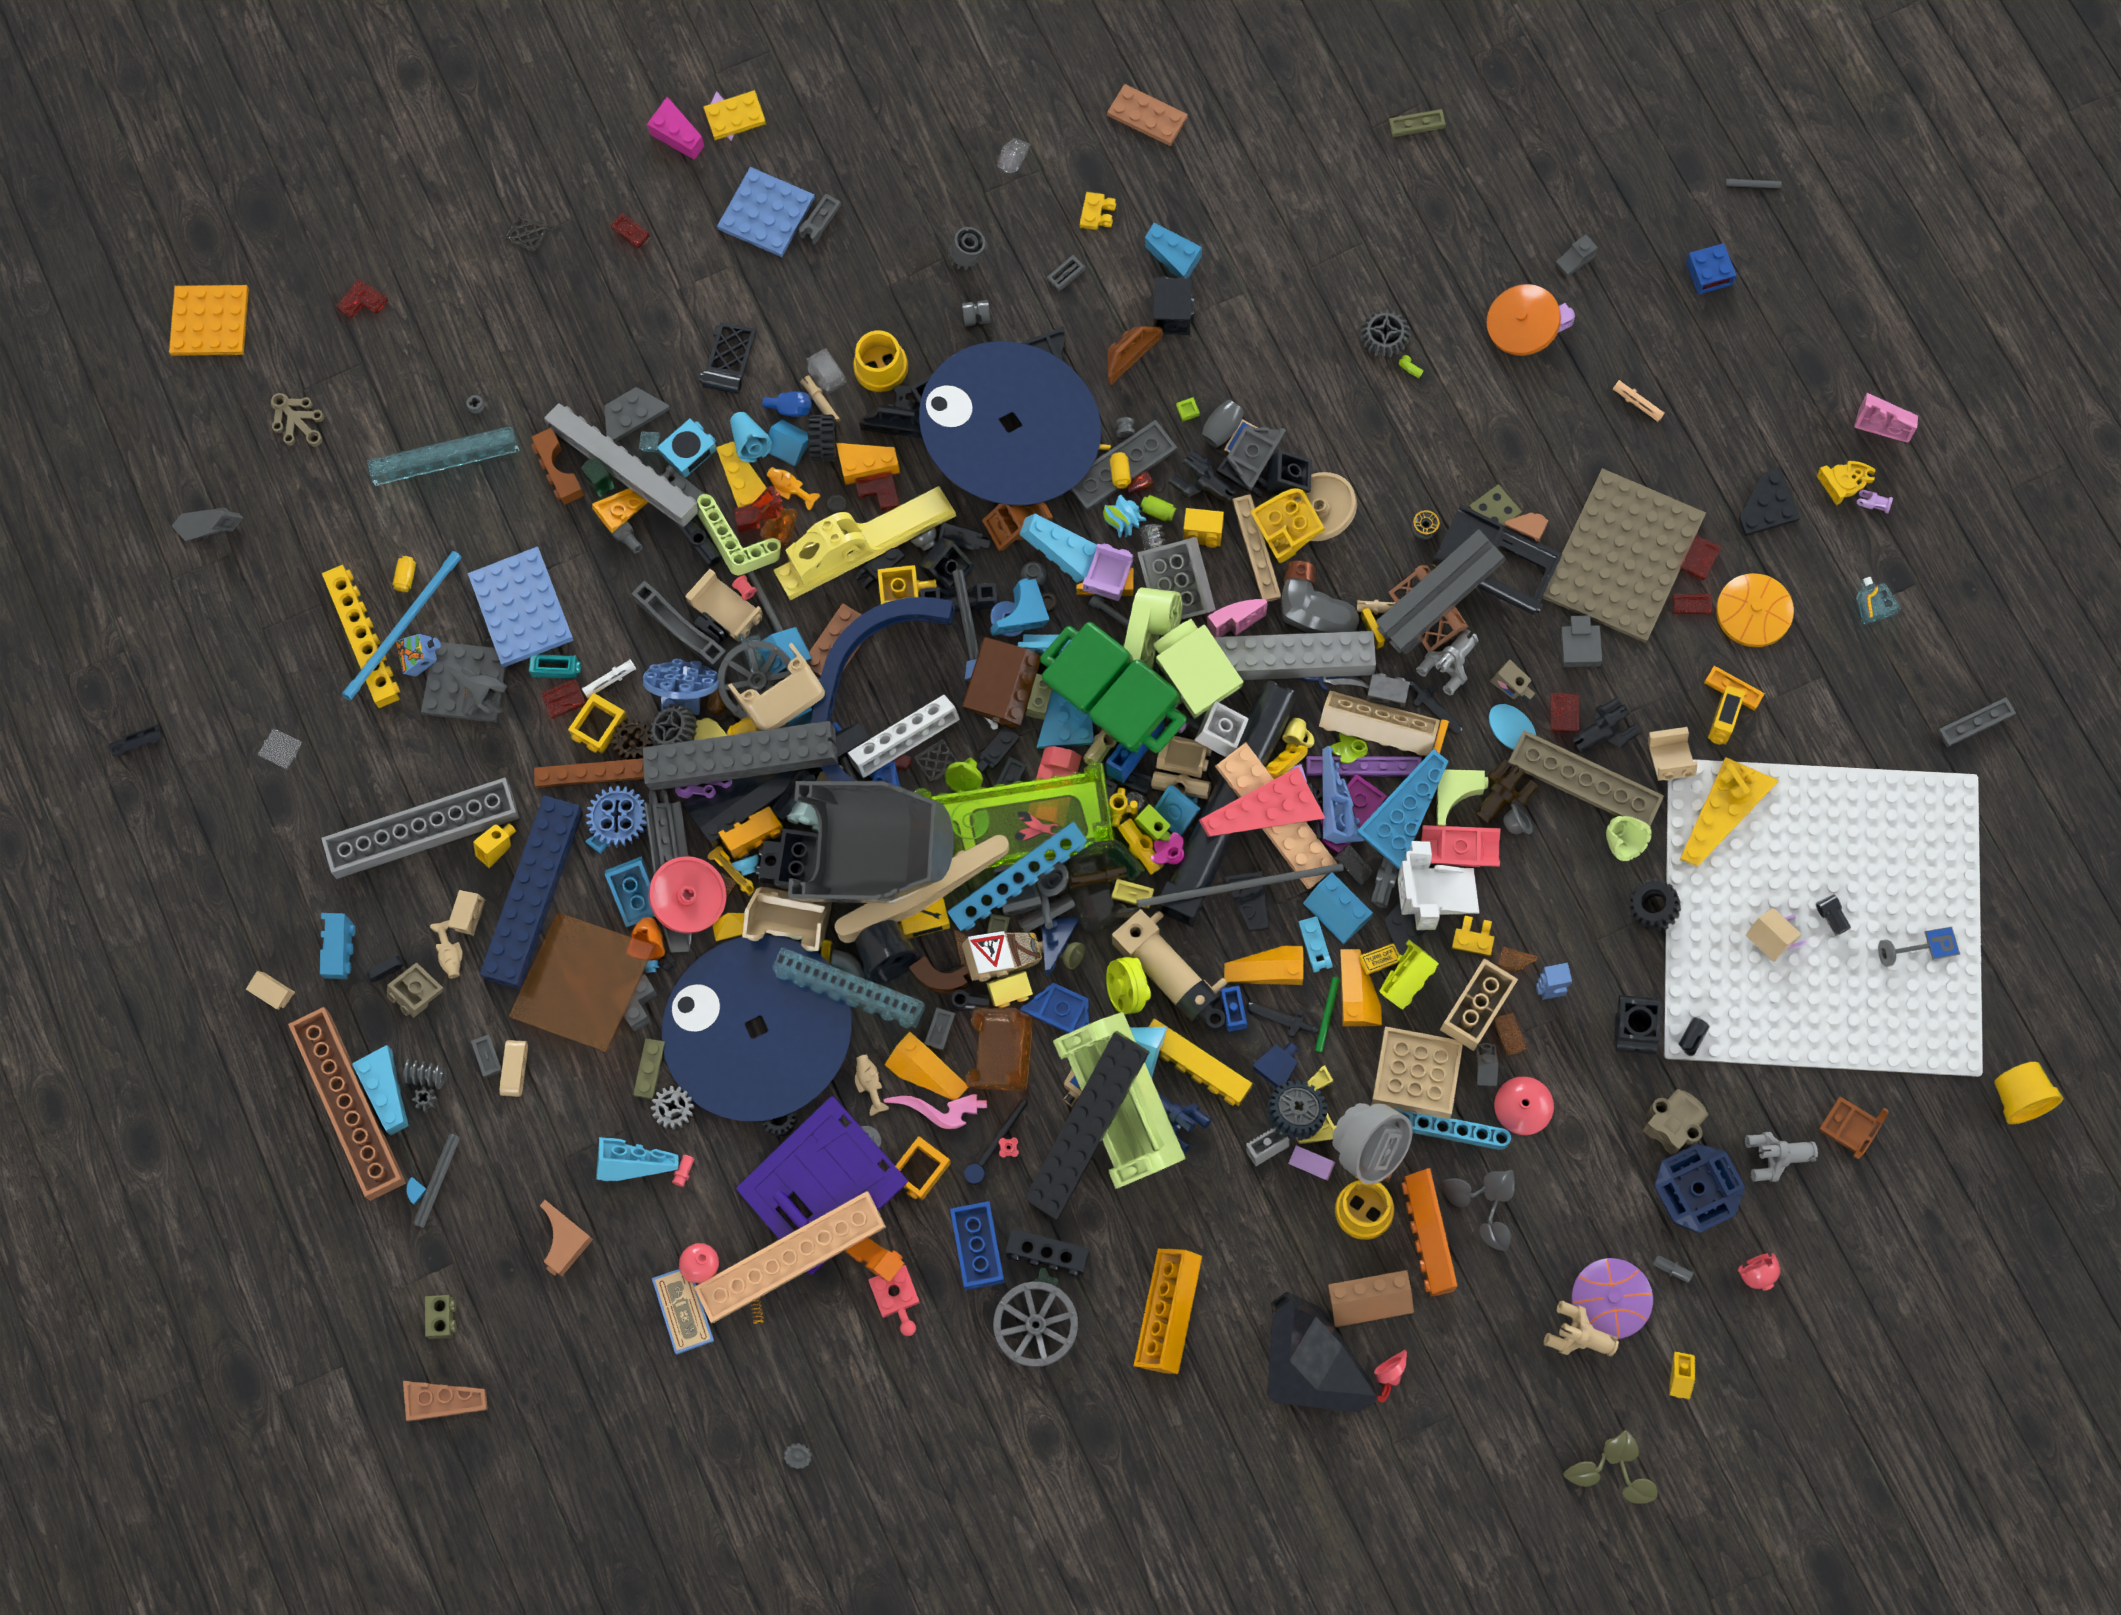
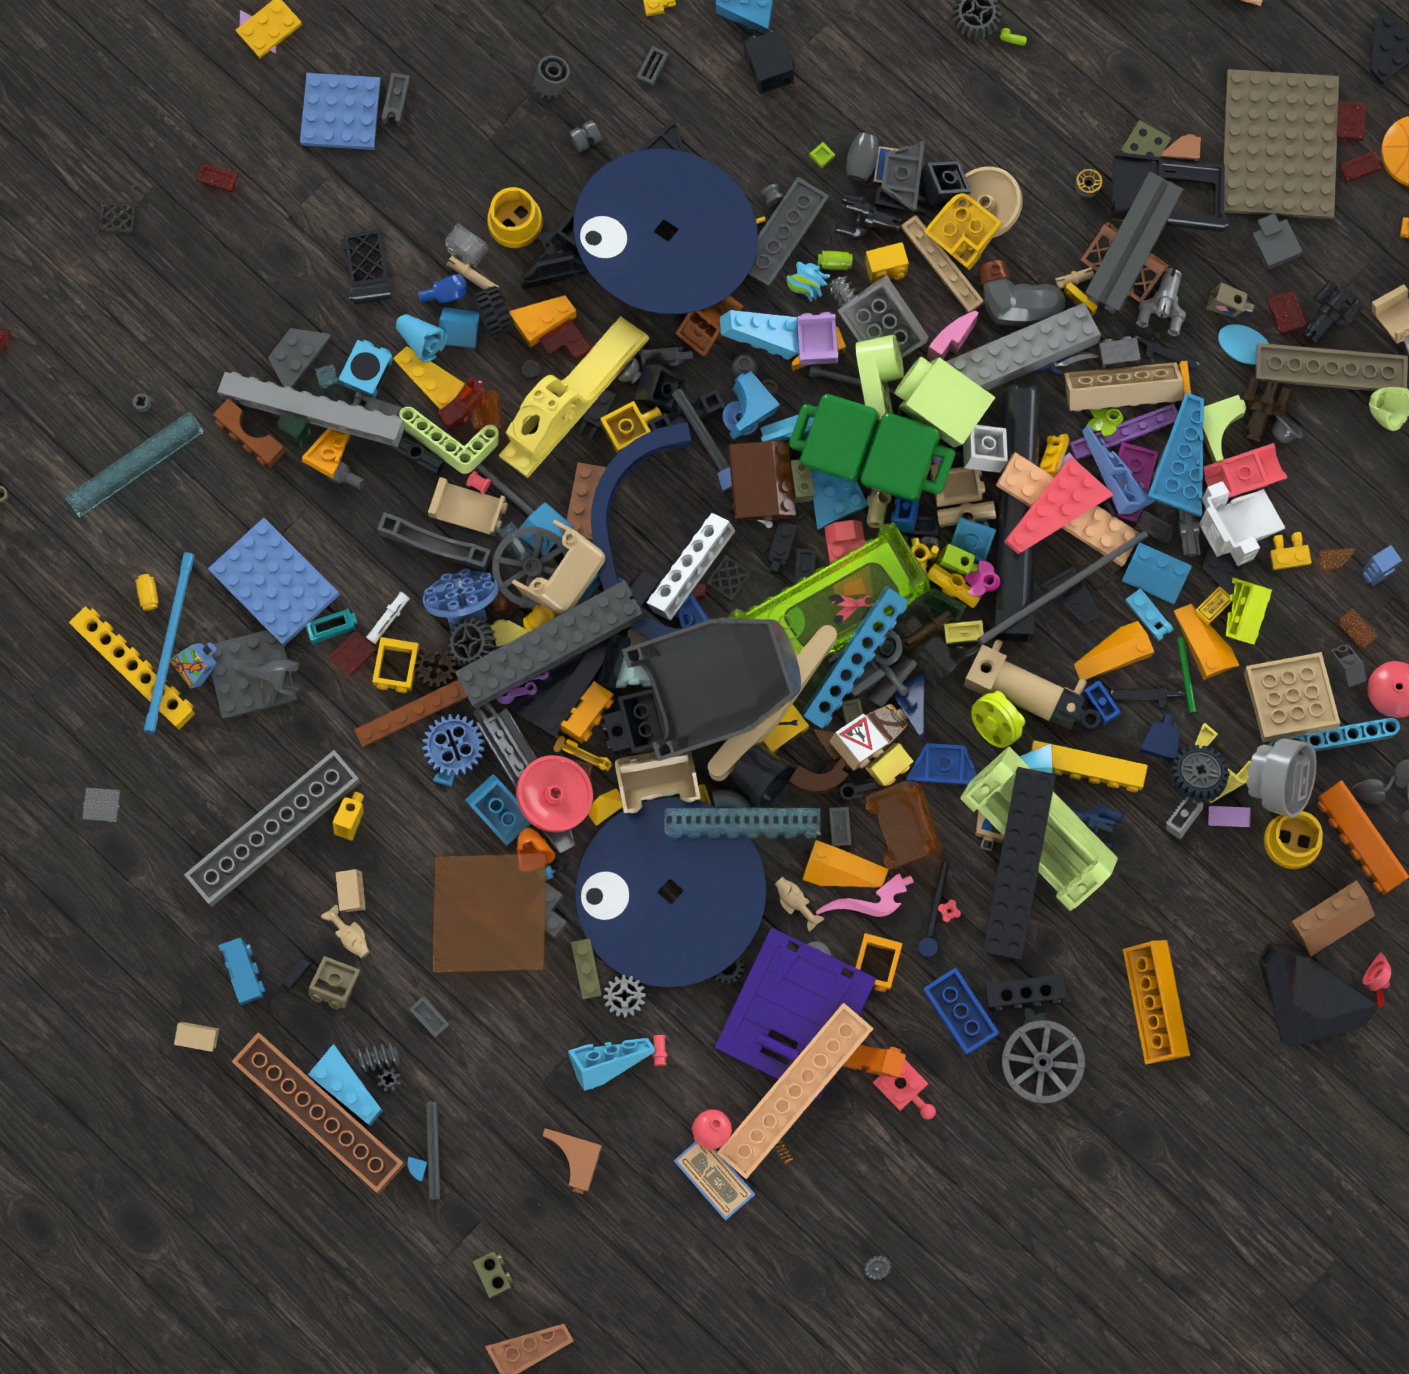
camera: 25 degrees left, 5 degrees up
dark blue brick [480,795,583,990] -> none
tan beam [500,1040,528,1097] -> none
dark pink wedge [647,97,704,160] -> none
black arm [694,612,731,645] -> none
medium azure piece [732,854,759,876] -> none
light orange animal [766,467,820,510] -> none
lime tile [945,757,983,795] -> none
olive piece [1060,942,1085,970] -> none
dark orange wedge [1108,327,1162,385] -> none
yellow head [1110,452,1131,488] -> none
clear red cone [1127,471,1154,495] -> none
light yellow piece [1282,718,1314,748] -> none
tan brick [1440,959,1518,1051] -> none

